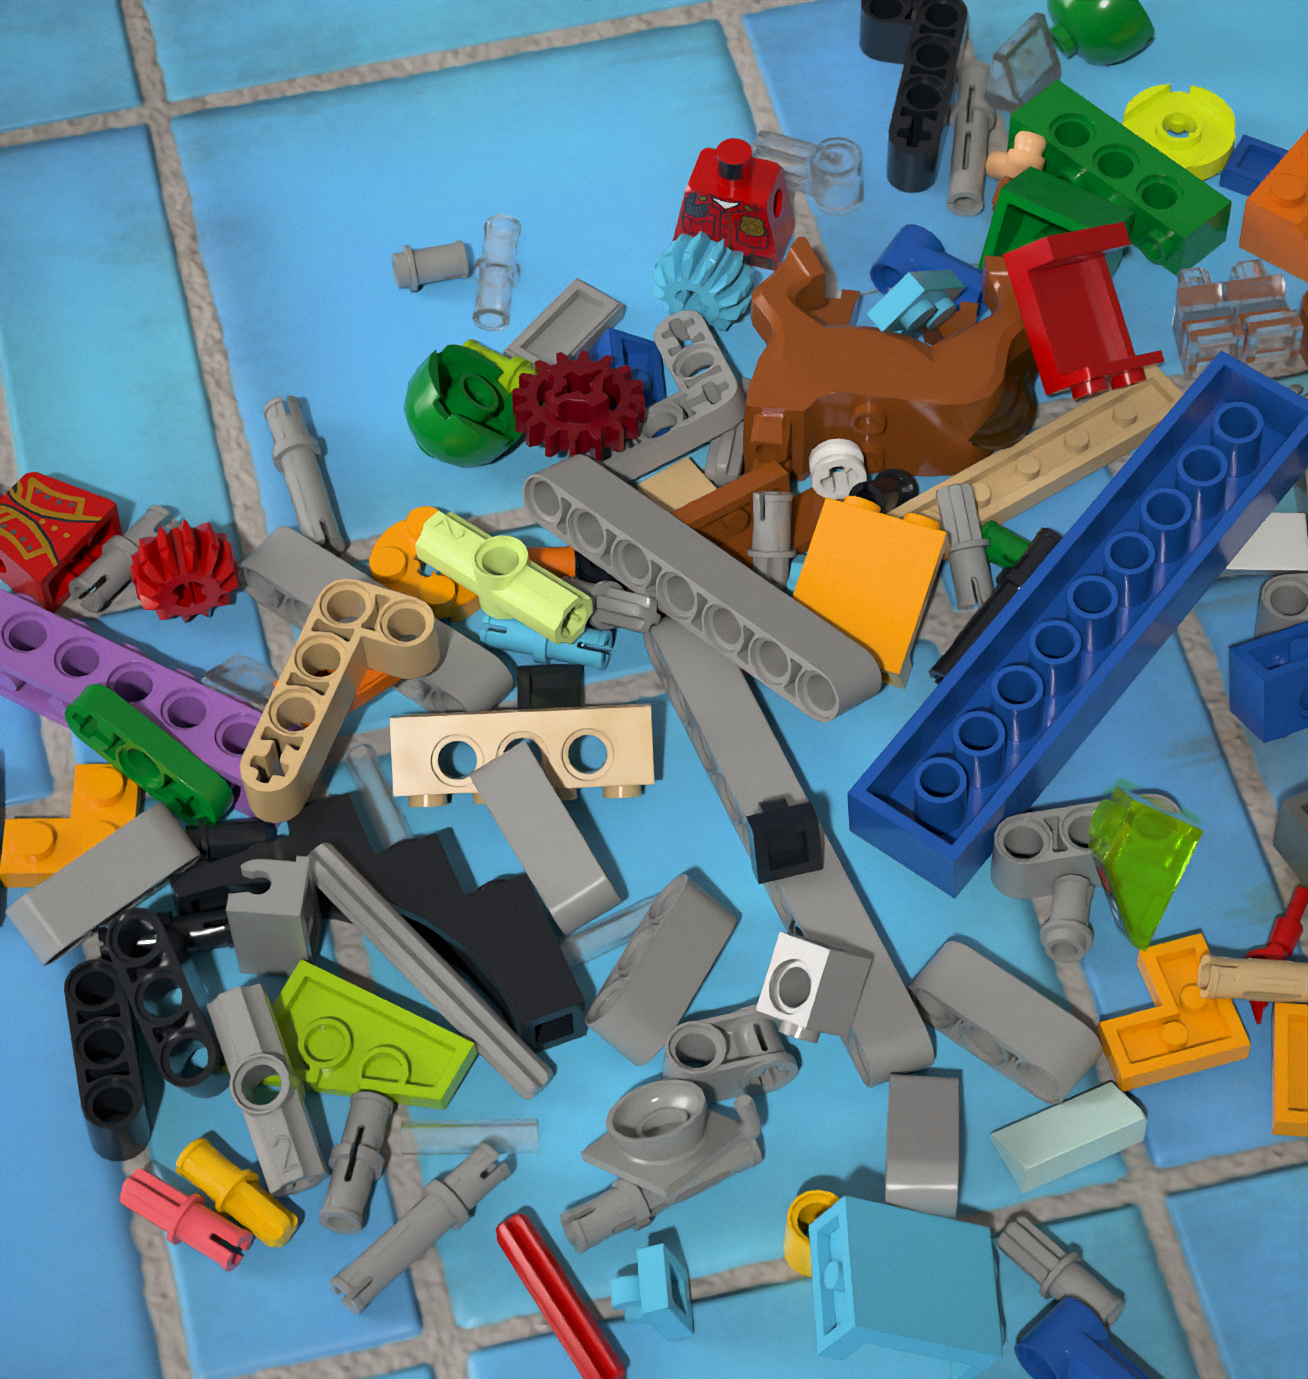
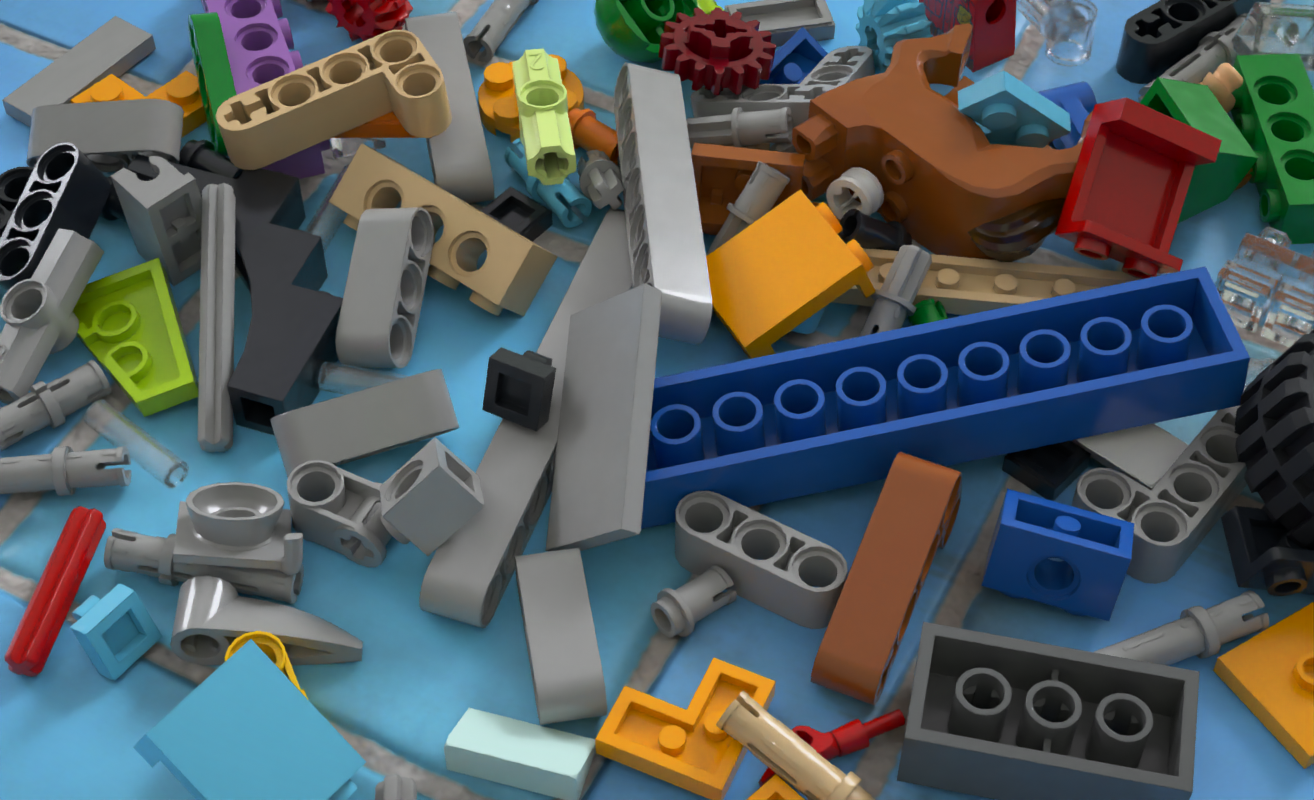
camera: 40 degrees right, 5 degrees down
light grey beam [885,1074,959,1218] -> none
clear neon green slope [1088,786,1204,952] -> none
none -> light grey piece [170,576,363,665]
none -> light grey tile [546,283,662,552]
none -> light grey axle [686,107,794,148]
none -> dark orange beam [811,452,962,706]
none -> black tile [1002,441,1091,501]

